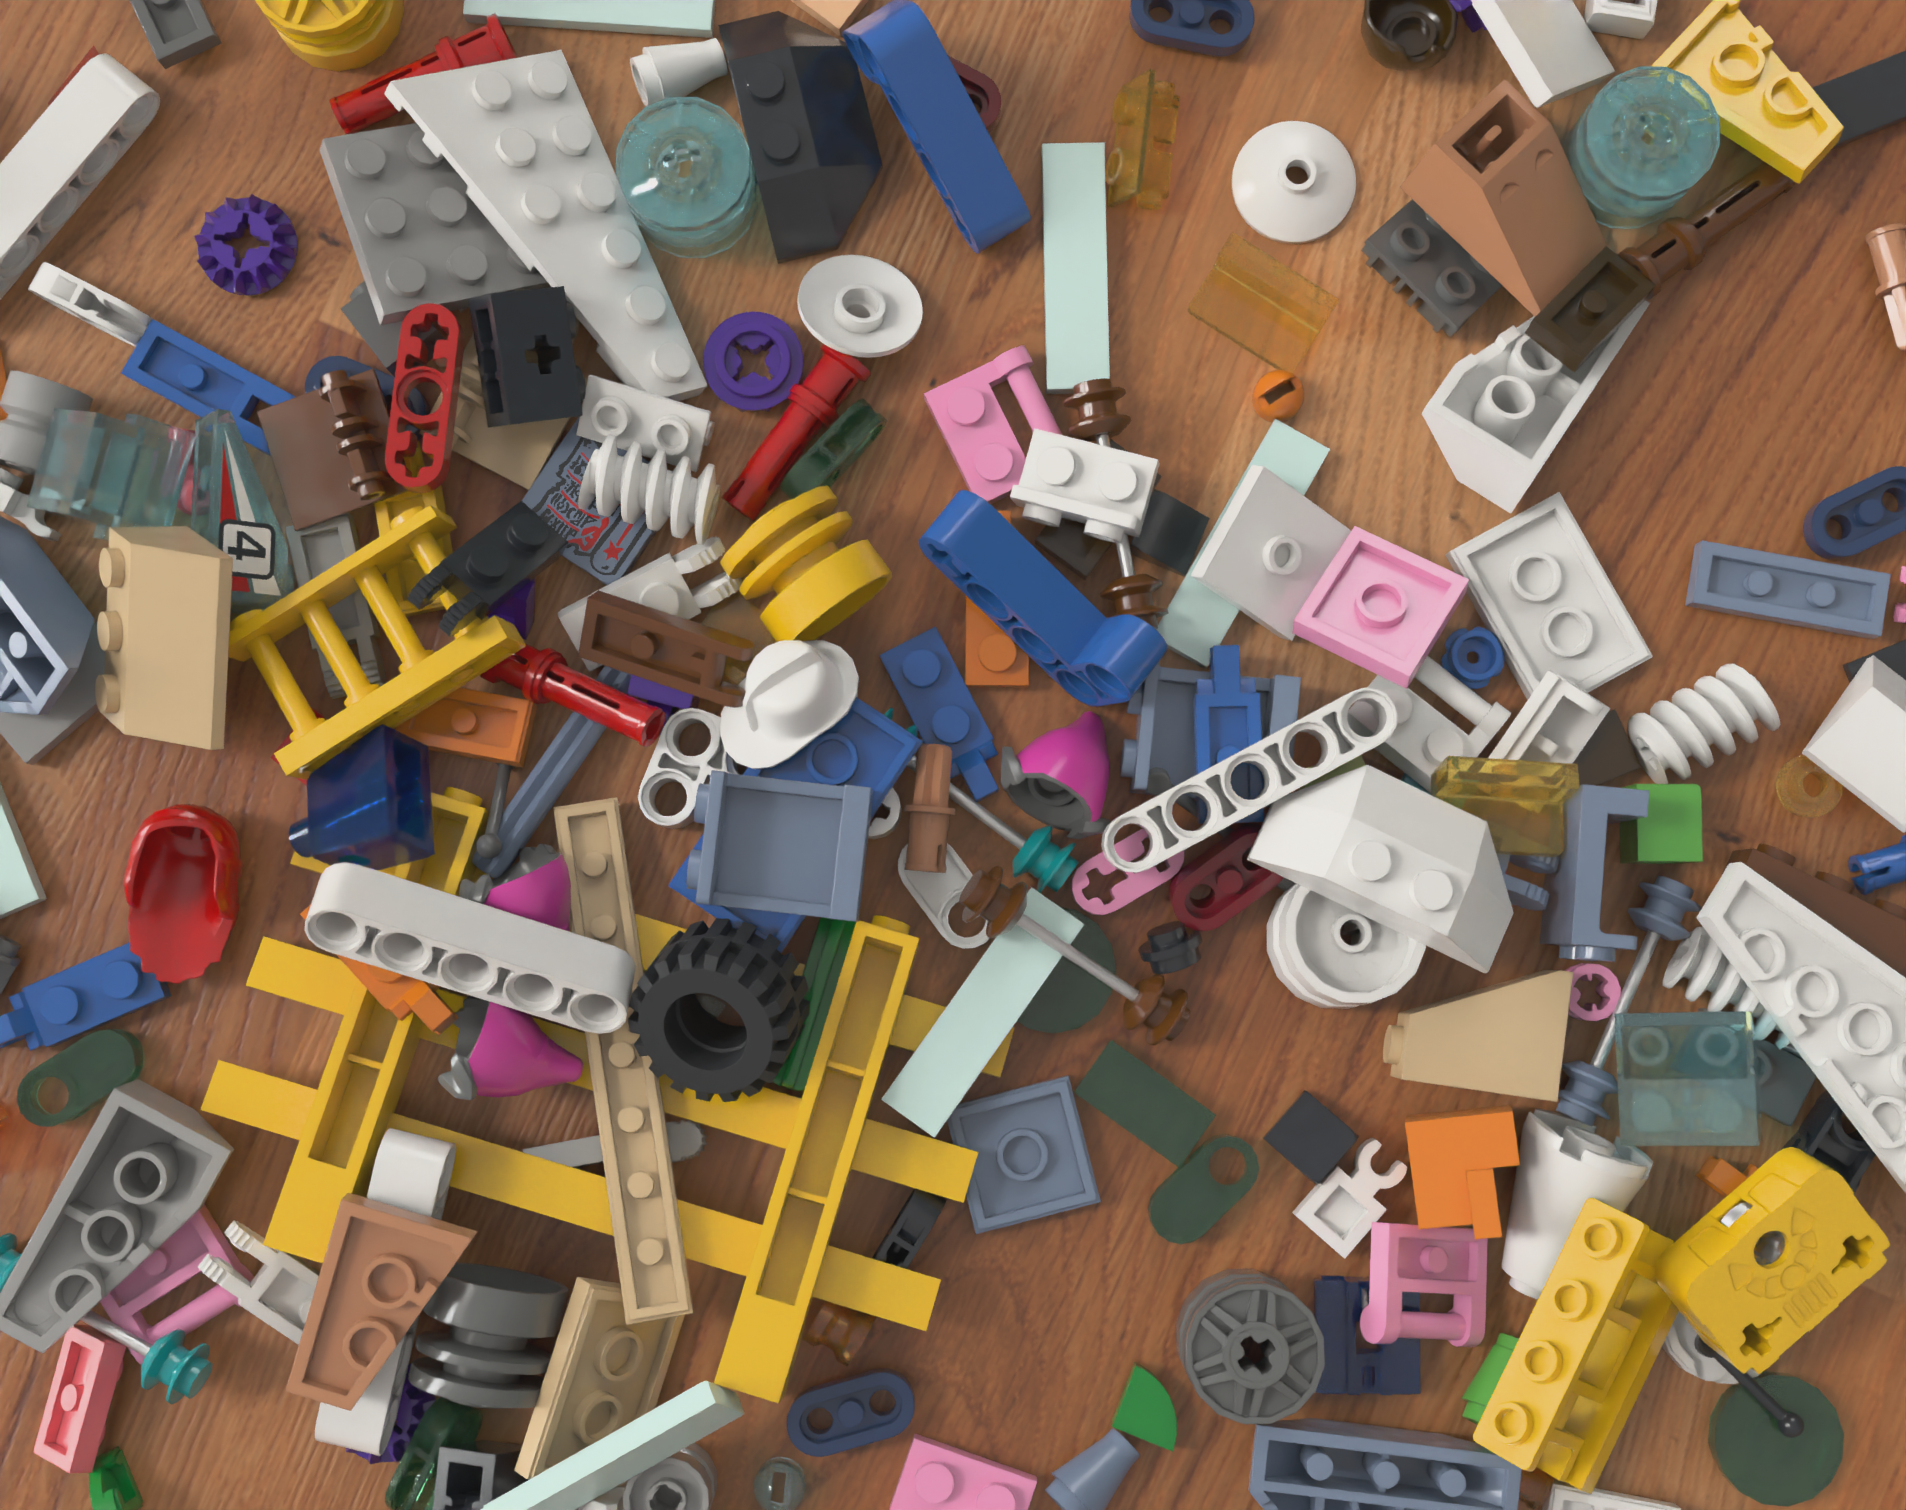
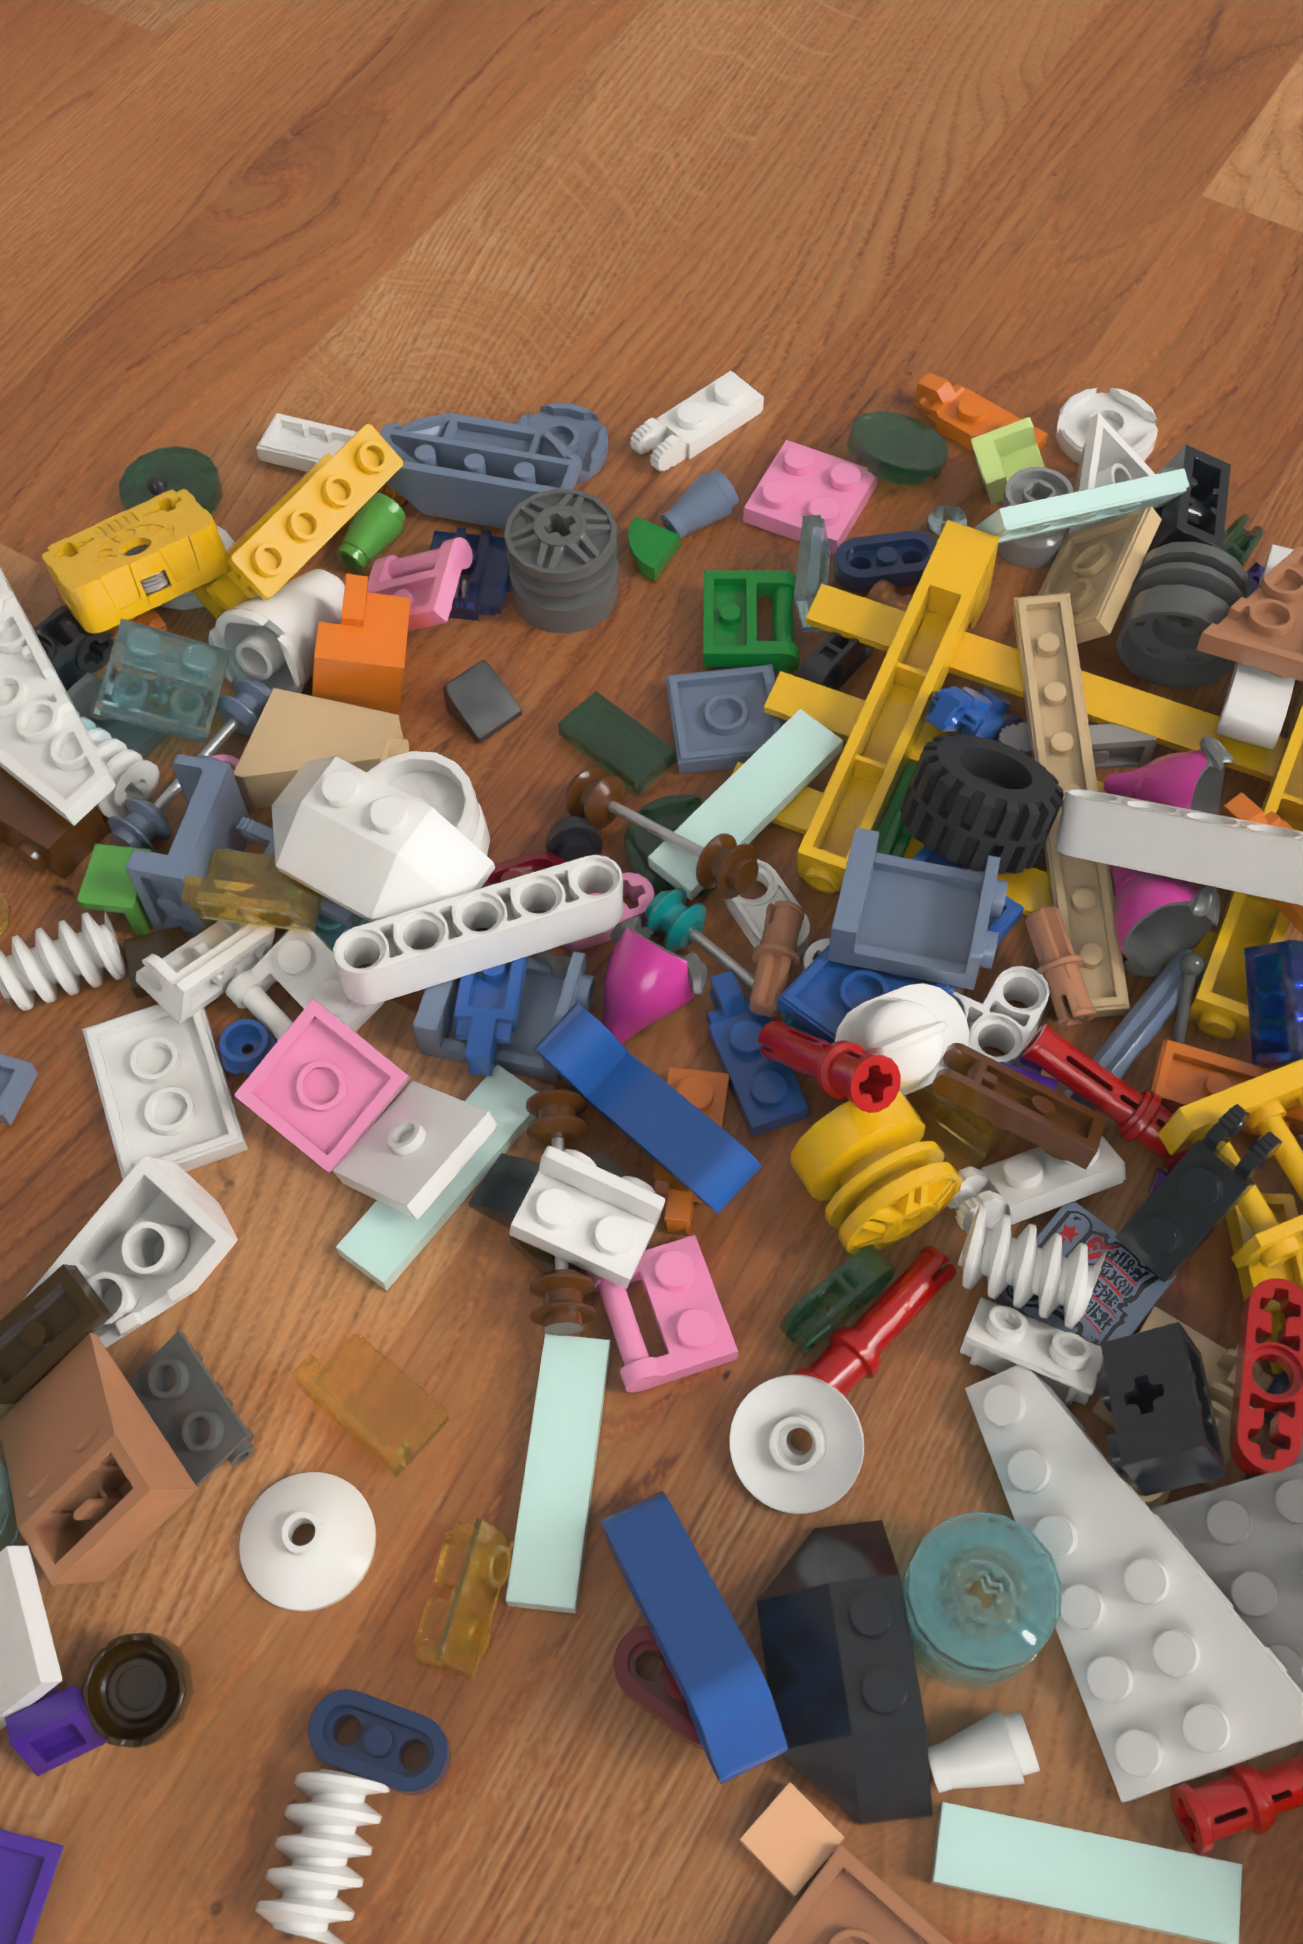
camera: 170 degrees left, 25 degrees down
dark purple gear [703,312,804,412] -> none
clear green piece [1148,1134,1259,1244] -> none
orange hinge [1252,370,1304,423] -> none
white plate [1292,1138,1407,1259] -> none
none -> green plate [703,571,800,673]
none -> red pin [758,1021,901,1113]
none -> clear light blue tile [794,515,831,632]
none -> blue hinge [925,686,1023,739]
none -> nougat axle [1025,906,1097,1028]

